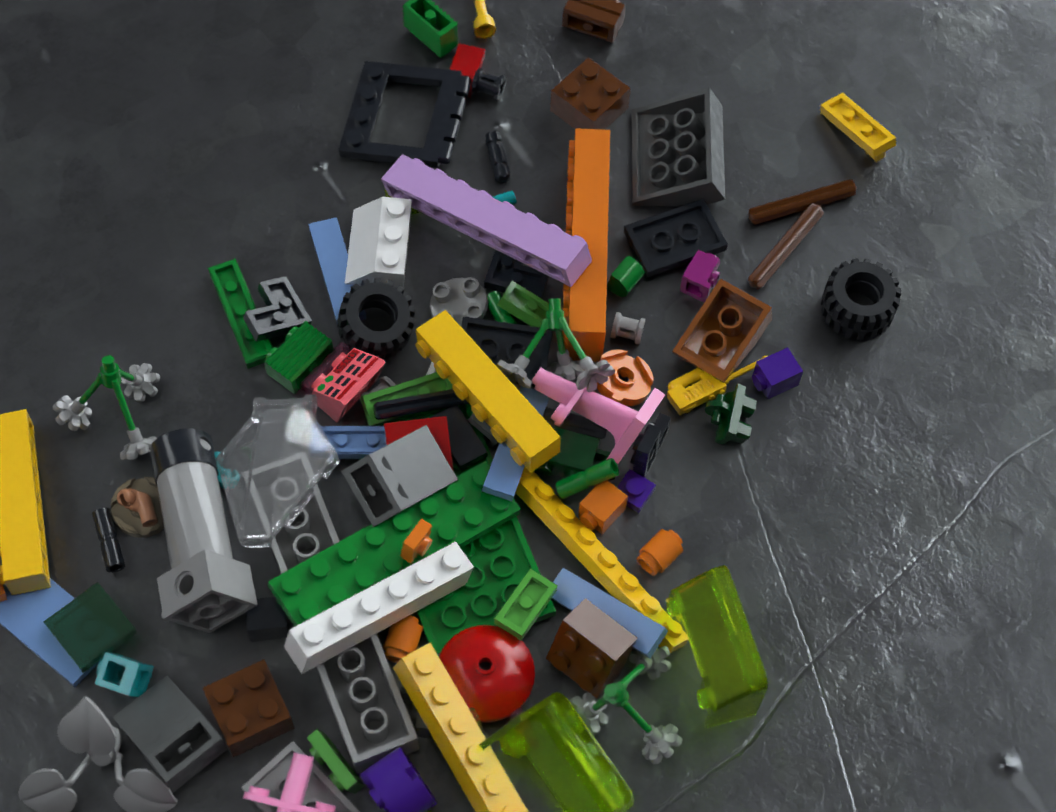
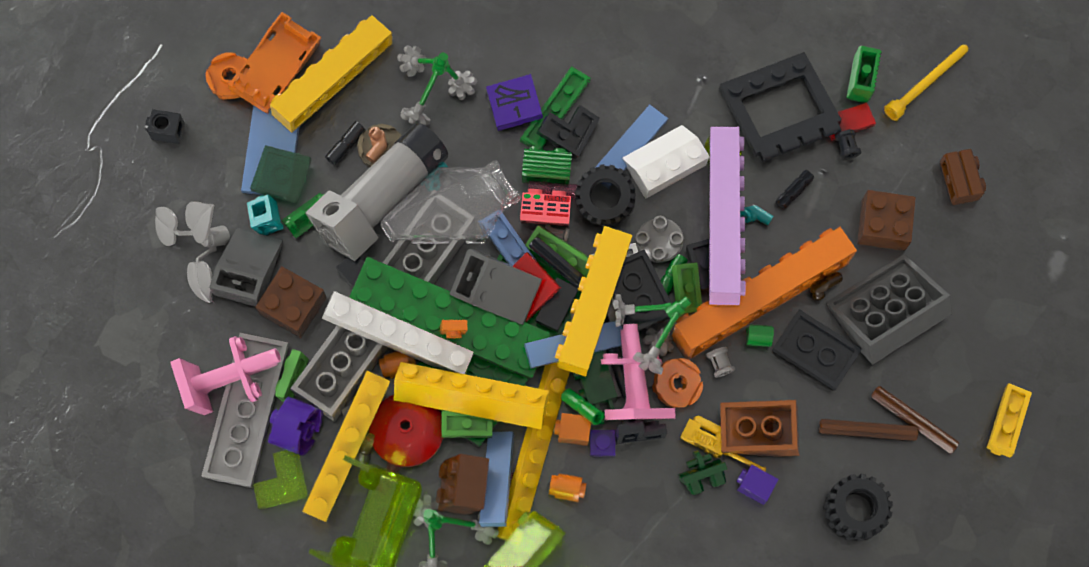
camera: 55 degrees right, 10 degrees up
magenta brick [680,250,721,302] -> none
none -> green hinge [282,193,324,239]
none -> yellow brick [394,362,548,429]
none -> dark purple tile [486,74,543,131]
none -> dark brown arm [810,272,843,300]

